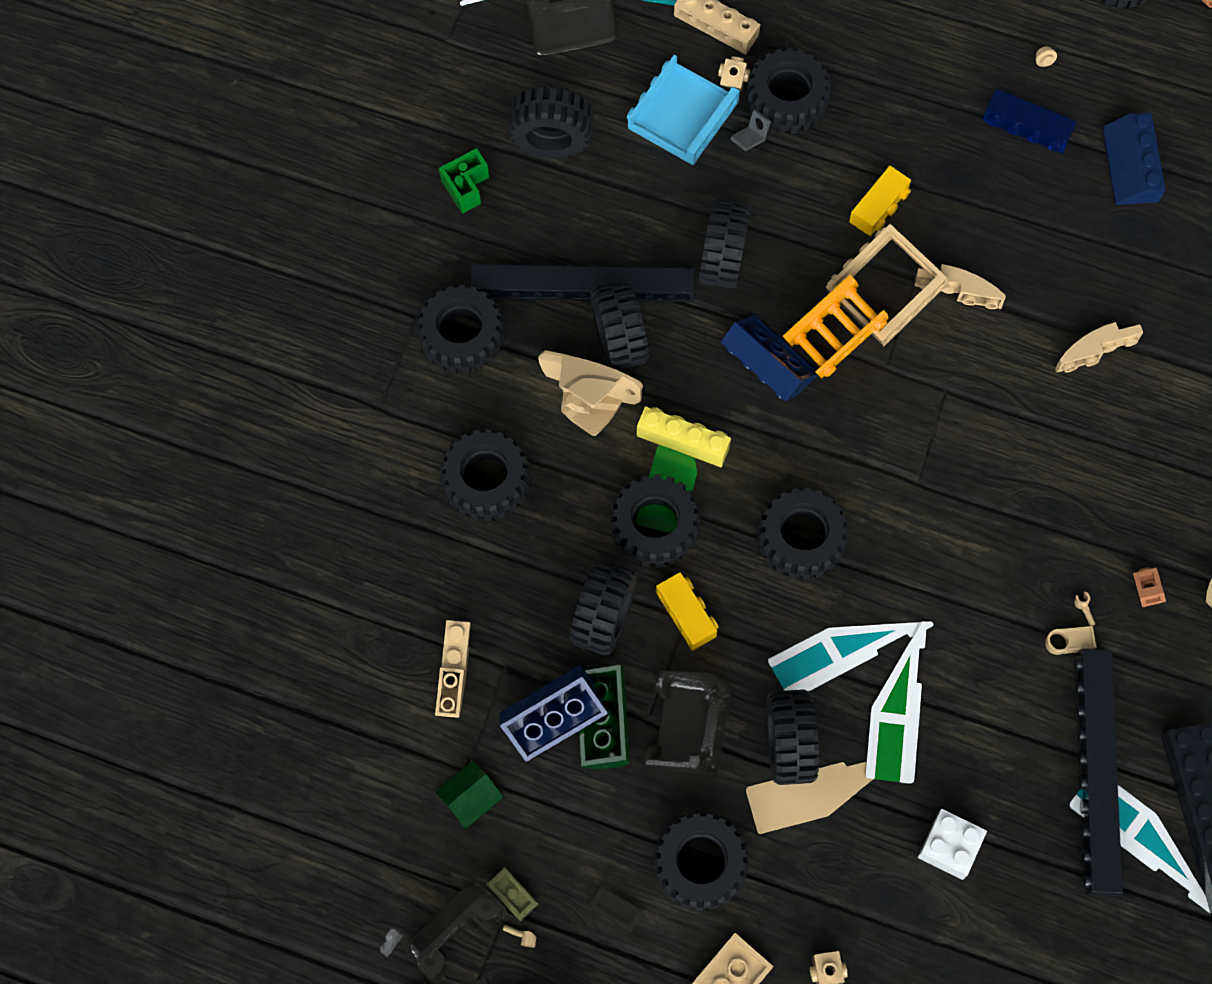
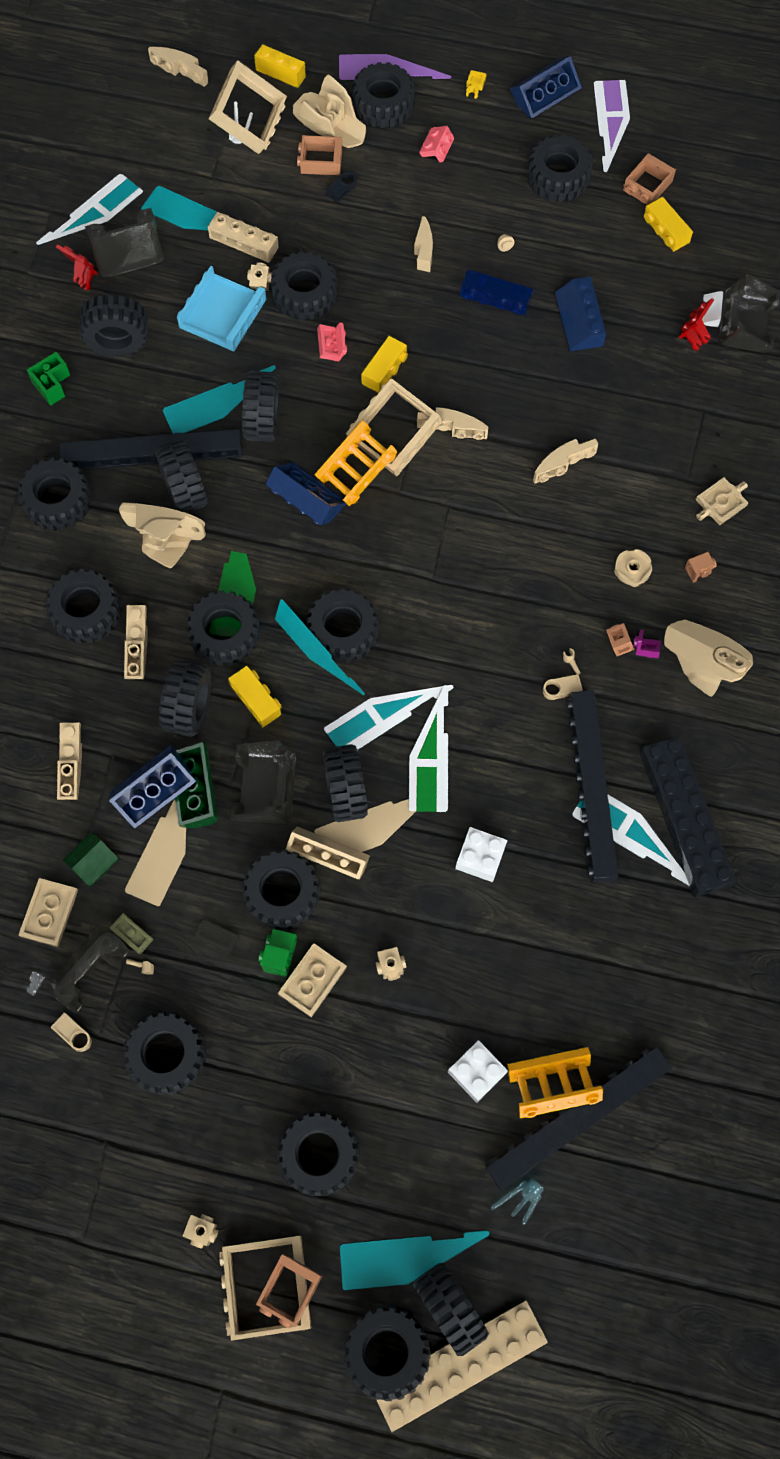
camera: 10 degrees left, 0 degrees up
light yellow brick [637,407,731,468] -> none
dark grey bracket [731,109,771,151] -> none
none -> tan plate [19,878,78,947]
none -> red plate [56,244,98,291]
none -> tan slope [124,605,148,679]
none -> tan sticker [125,799,186,906]
none -> teal sticker [163,365,276,434]
none -> green brick [258,929,297,977]
none -> teal sticker [275,599,365,695]
none -> tan brick [286,827,370,879]
none -> coral bracket [317,322,347,361]
none -> tan slope [414,217,433,272]
none -> tan plate [614,549,652,587]
none -> magenta bracket [633,630,661,658]

